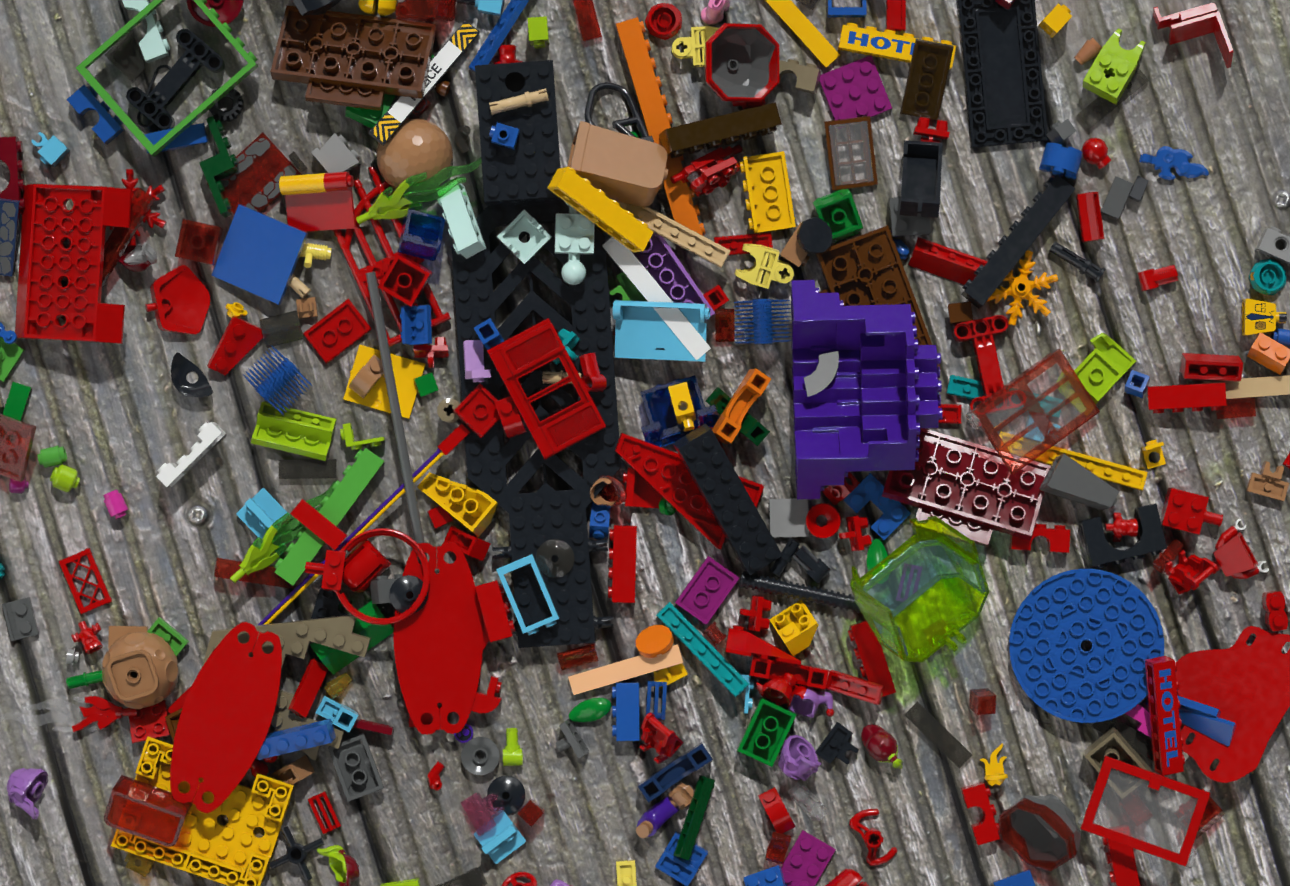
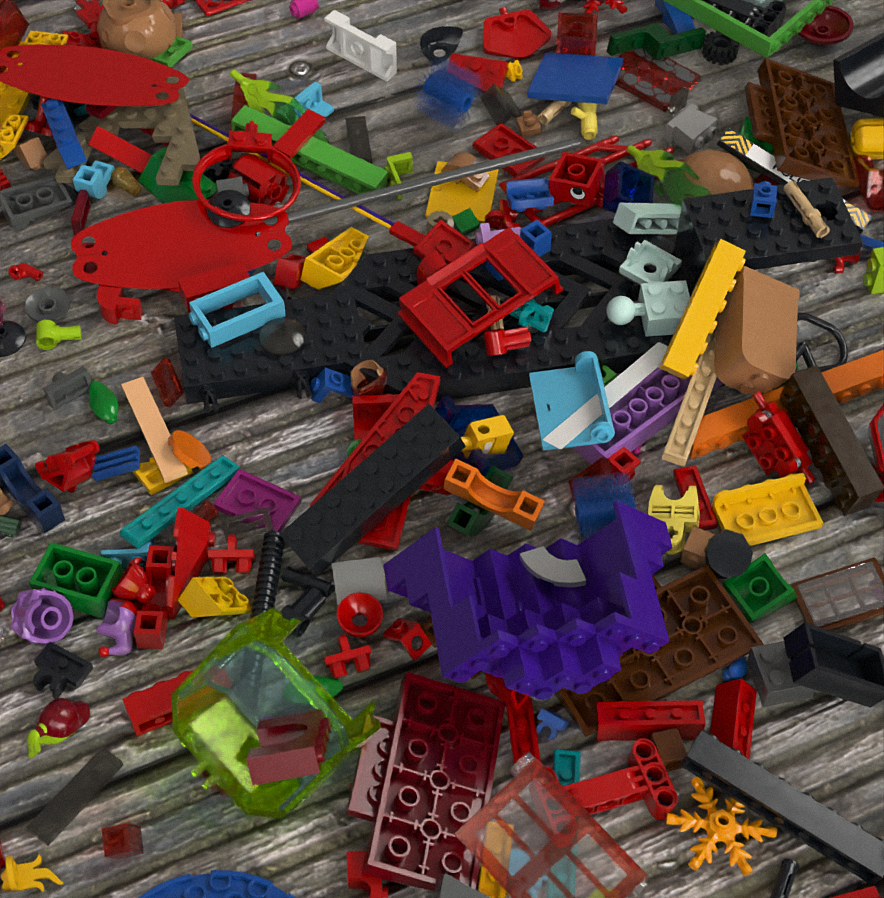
camera: 85 degrees right, 35 degrees down
lime slope [251,401,337,461] -> none
red door [279,172,356,232] -> none
tile [454,723,474,743] -> none
red brick [608,525,637,603] -> none
blue brick [612,682,640,741] -> none
red tile [826,670,884,705] -> none
blue plate [843,473,911,541] -> none
none -> clear smoke tile [221,507,275,543]
none -> dark red arch [246,709,332,786]
none -> red panel [596,700,706,741]

